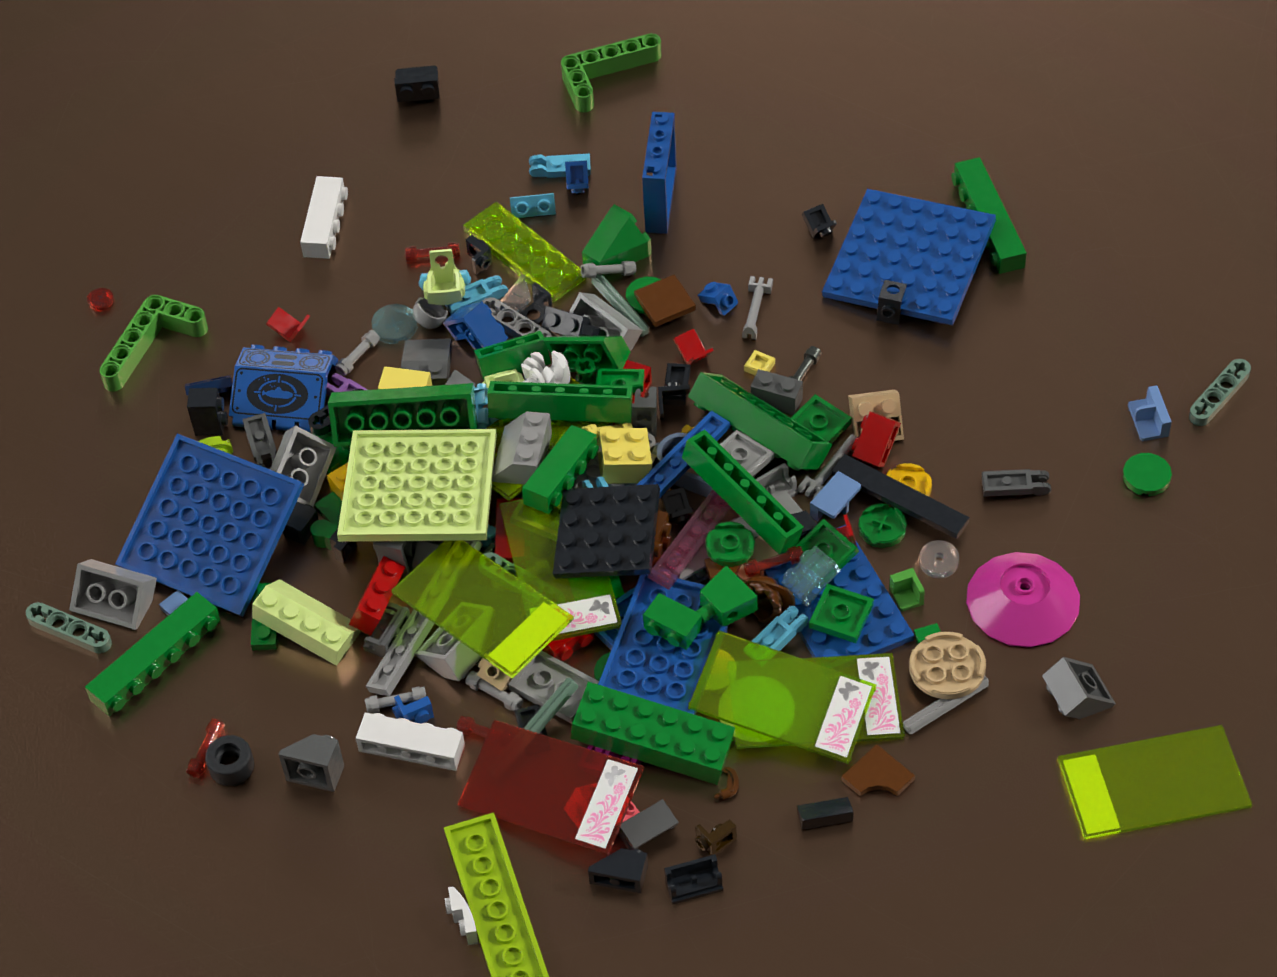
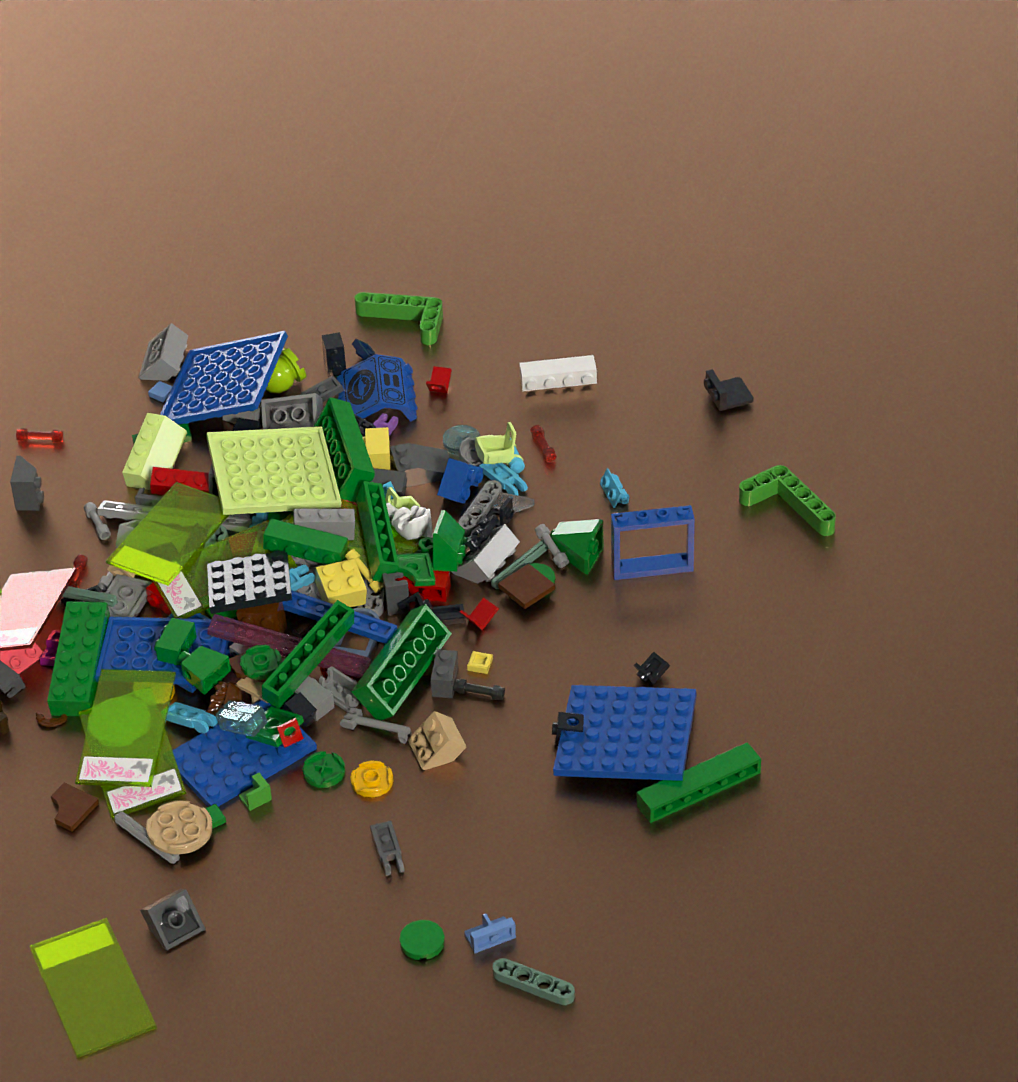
camera: 75 degrees right, 10 degrees down
sand green beam [26,602,112,654] -> none
green brick [85,592,221,717] -> none
clear red piece [87,288,114,311] -> none
black tyre [205,735,254,786] -> none
light grey bar [335,330,380,376] -> none
white brick [356,713,465,771] -> none
blue bracket [392,695,434,724] -> none
clear neon green plate [463,201,586,303] -> none
black bracket [465,235,492,275] -> none
green brick [474,331,551,381] -> none
medium azure hinge [529,153,591,178] -> none
blue bracket [565,160,589,193] -> none
blue bracket [698,282,738,315] -> none
light grey tile [720,430,774,476] -> none
light grey hinge [742,276,773,340] -> none
clear red bar [743,546,804,578] -> none
green plate [791,394,852,444] -> none
black slope [797,797,854,830] -> none
green plate [809,584,874,643] -> none
medium blue panel [810,471,861,521] -> none
black tile [832,454,970,539] -> none
red brick [852,411,901,467] -> none
clear piece [919,540,959,578] -> none
dark pink dish [966,552,1080,648] -> none

